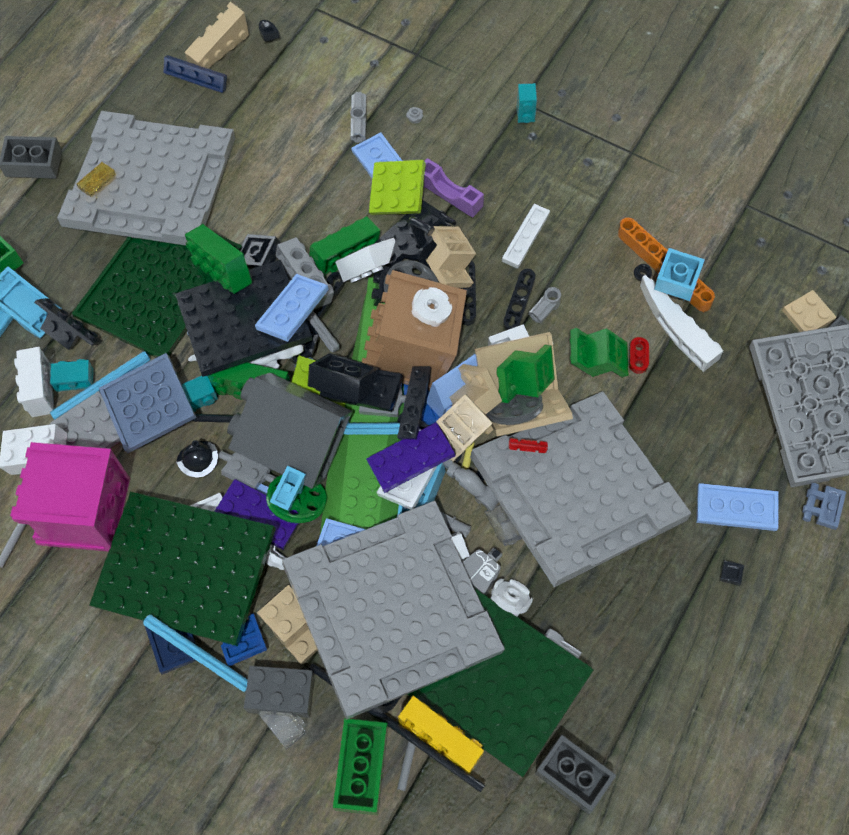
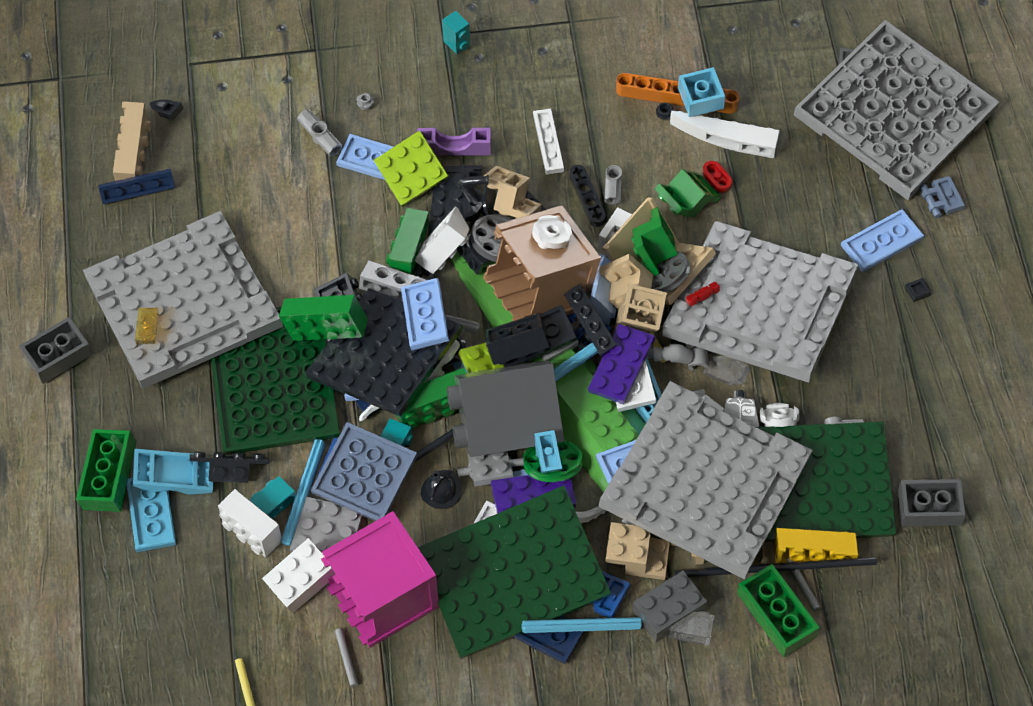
camera: 40 degrees left, 5 degrees down
tan plate [782,290,836,332] -> none

